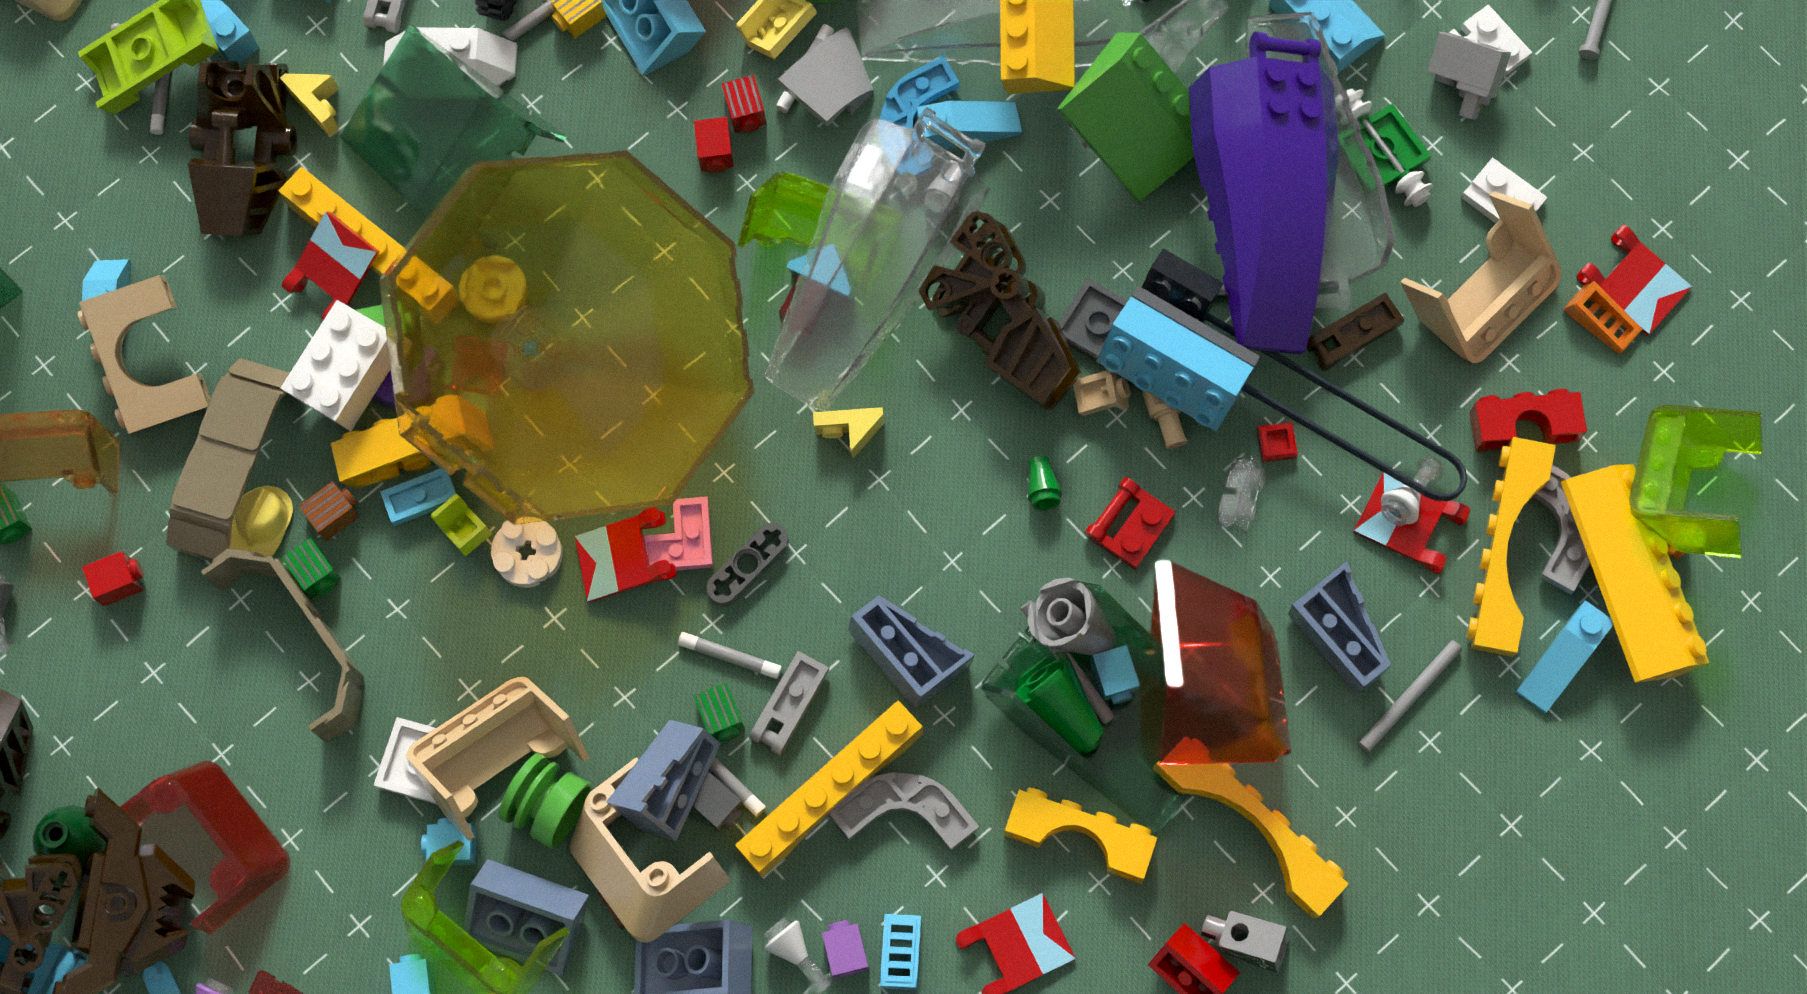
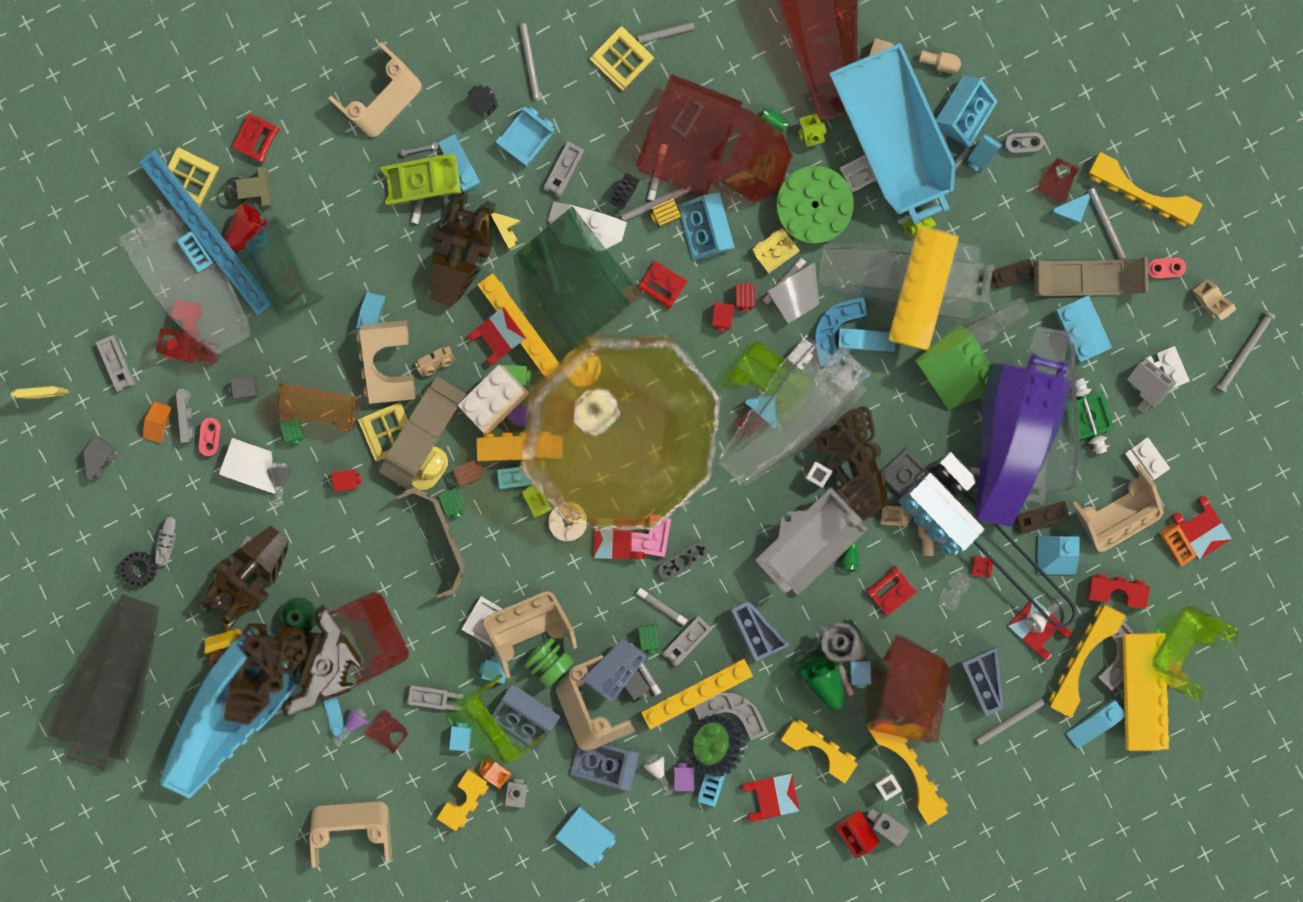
camera: 10 degrees right, 15 degrees up
light yellow slope [813,407,885,458] -> none
none -> light yellow piece [358,402,408,462]
none -> light grey hinge [407,685,463,710]
none -> tan hinge [415,346,457,378]
none -> red plate [637,261,688,310]
none -> wheel [687,714,746,777]
none -> light grey piece [756,488,868,595]
none -> white brick [805,462,832,488]
none -> white brick [874,772,902,800]
none -> medium azure slope [1037,536,1079,575]

